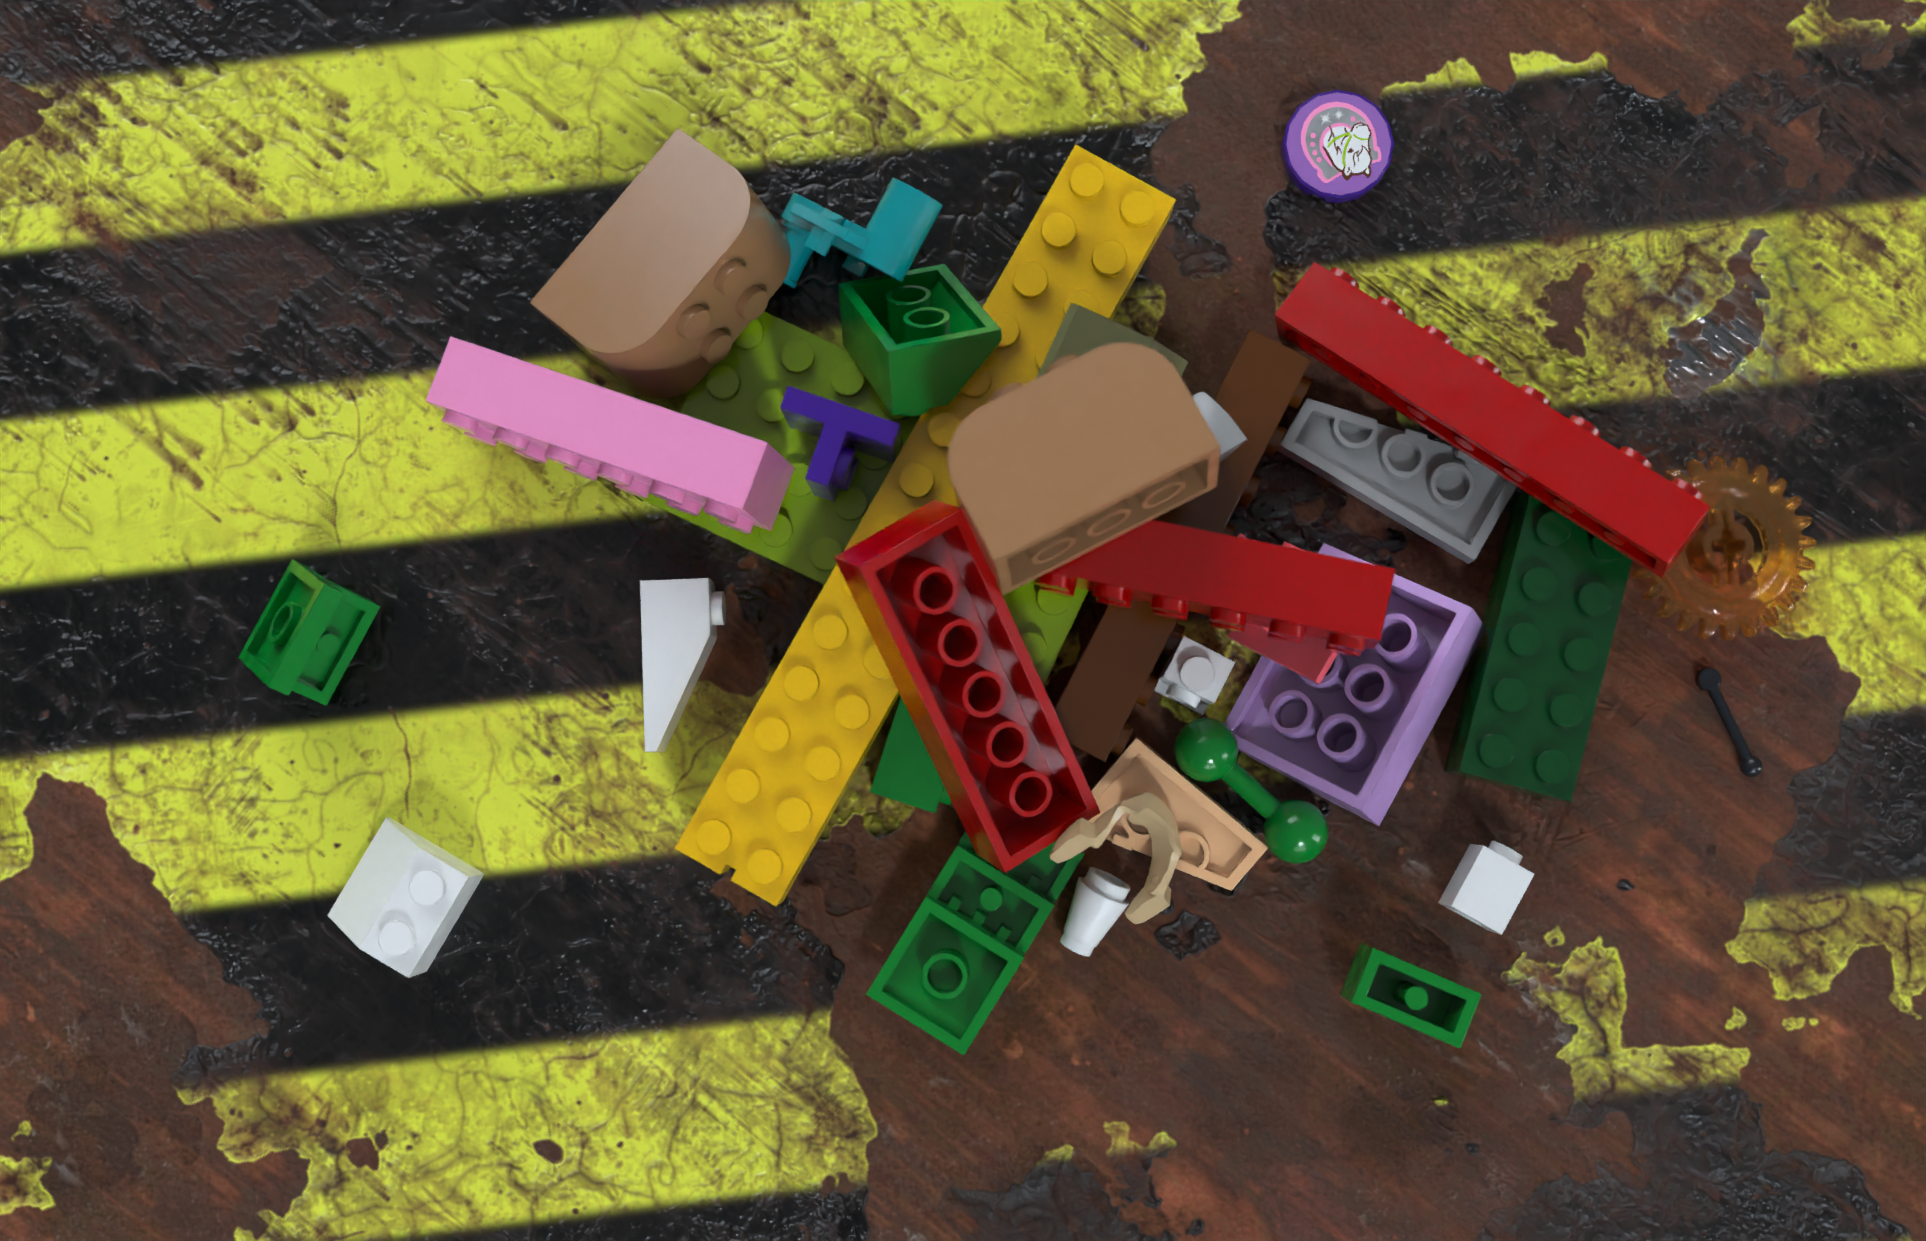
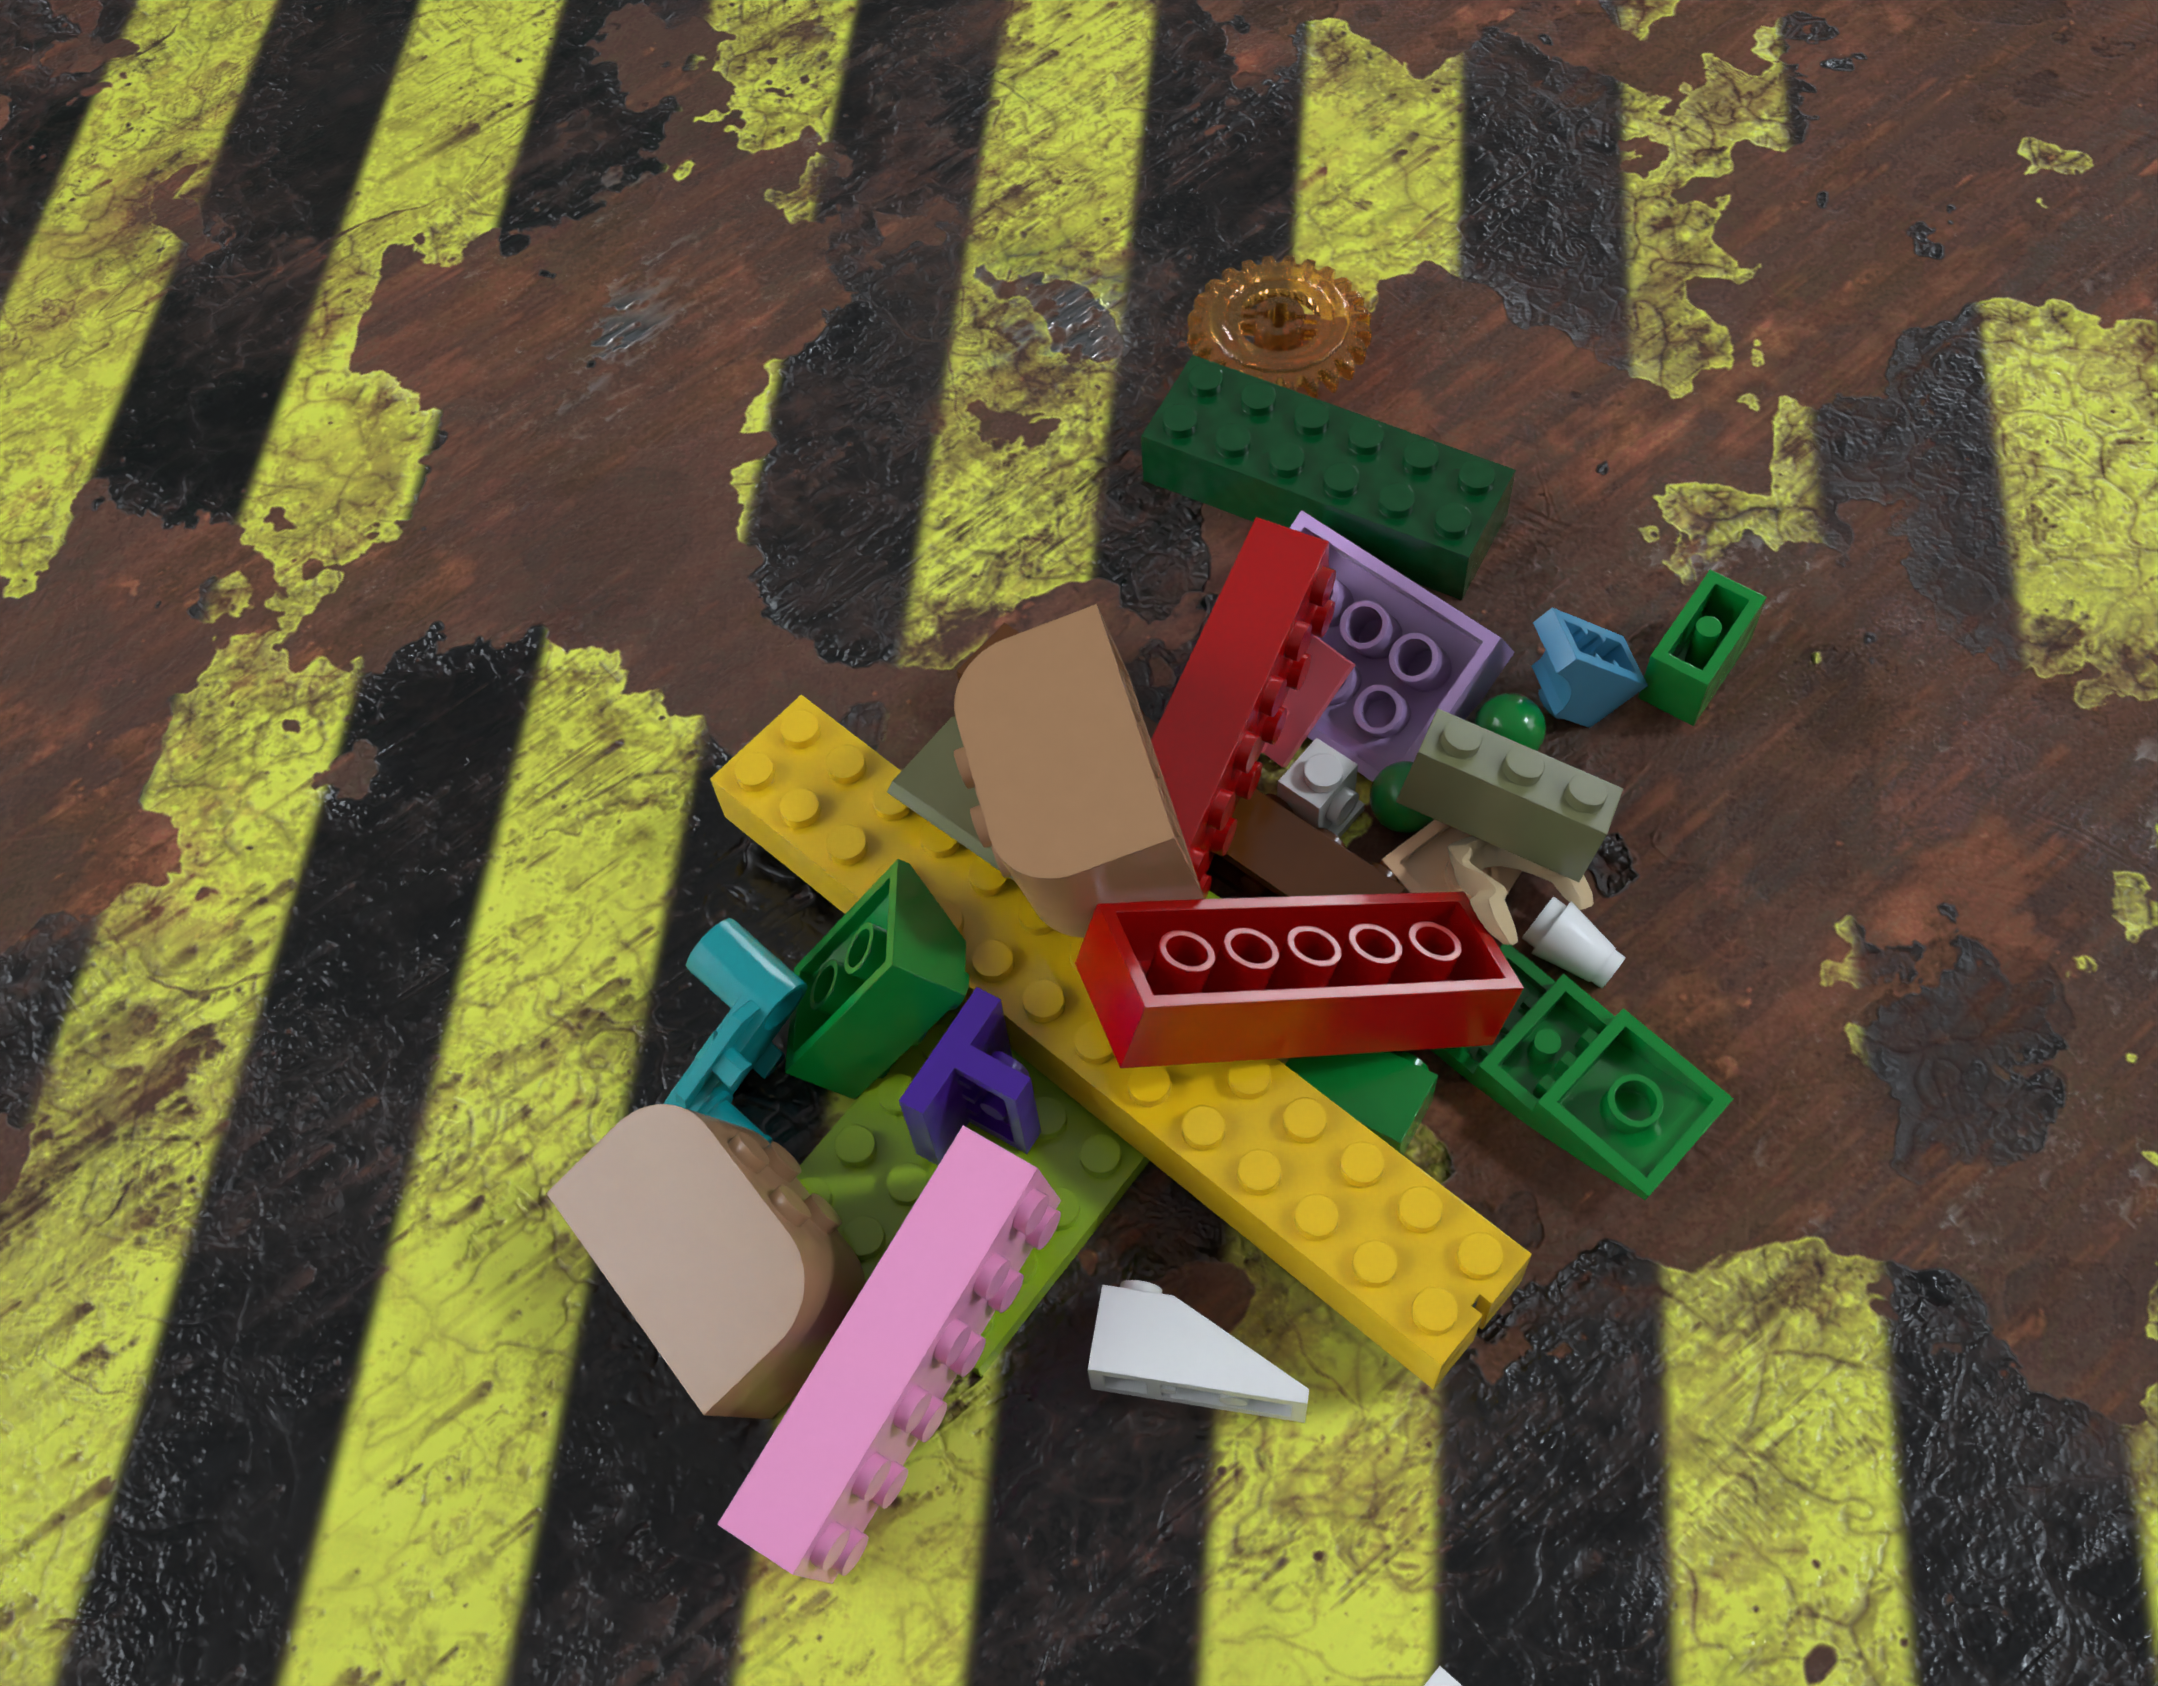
camera: 75 degrees left, 25 degrees down
red brick [1274,262,1711,578] -> none
light grey wing [1277,398,1517,564] -> none
tile [1281,90,1394,203] -> none
white brick [1438,840,1534,935] -> none
black hinge [1695,668,1763,777] -> none
none -> olive slope [1396,708,1623,882]
none -> dark azure arch [1531,608,1648,728]

